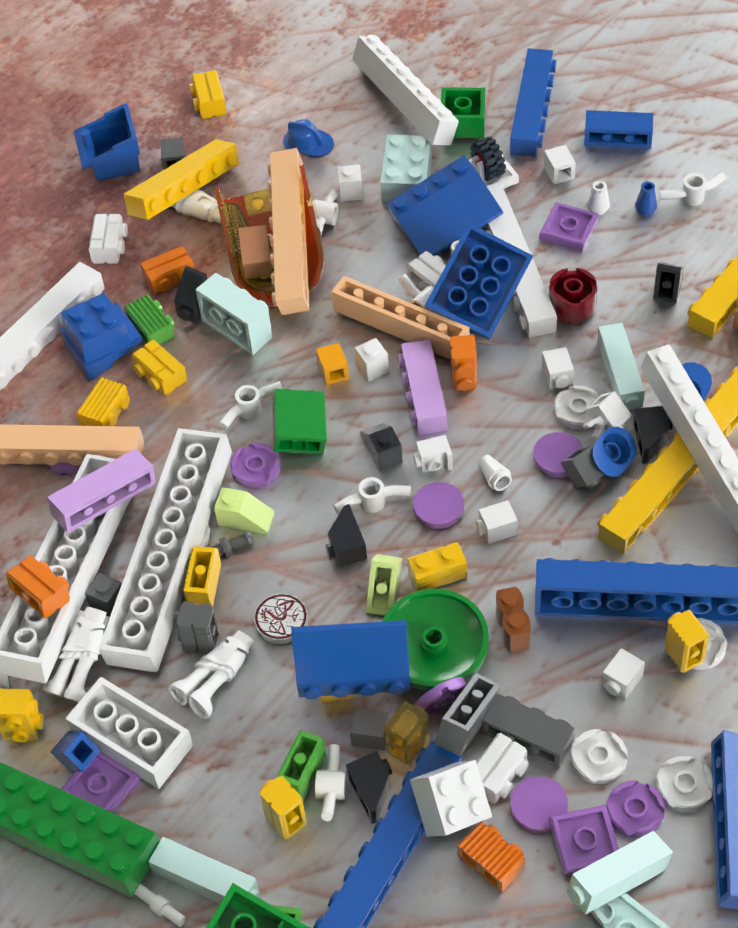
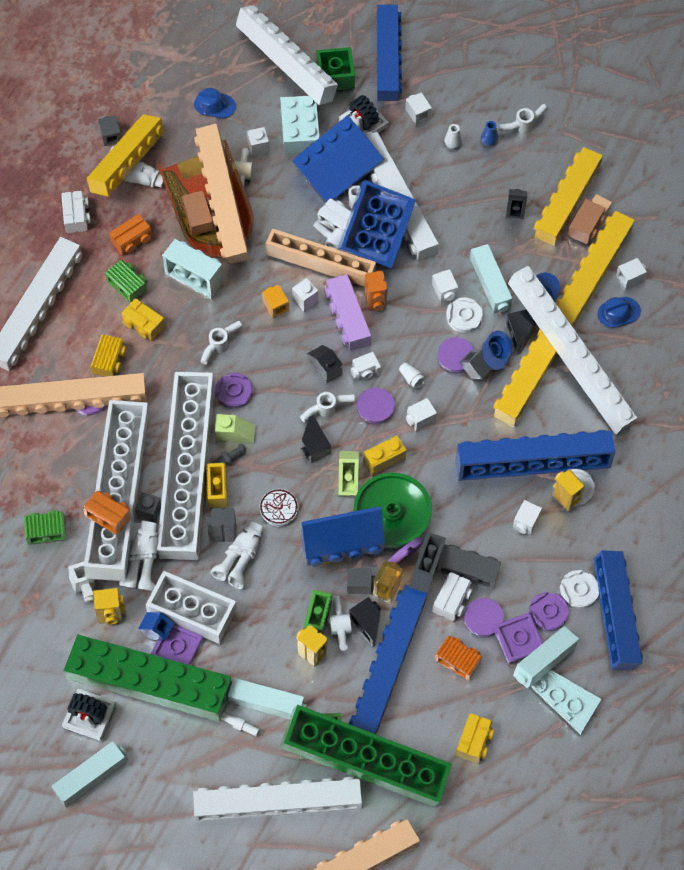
camera: 15 degrees left, 10 degrees up
lavender brick [47,449,156,533] -> none
blue piece [60,293,143,382] -> none
blue piece [73,103,141,181] -> none
black slope [174,266,207,324] -> none
yellow brick [189,70,227,119] -> none
green brick [272,389,327,454] -> none
white brick [410,760,492,837] -> none
dark orange brick [496,586,531,653] -> none
medium lavender tile [539,202,599,251] -> none
dark red brick [549,268,597,326] -> none
white tile [571,729,628,785] -> none
white brick [583,391,632,439] -> none
blue brick [584,110,654,148] -> none

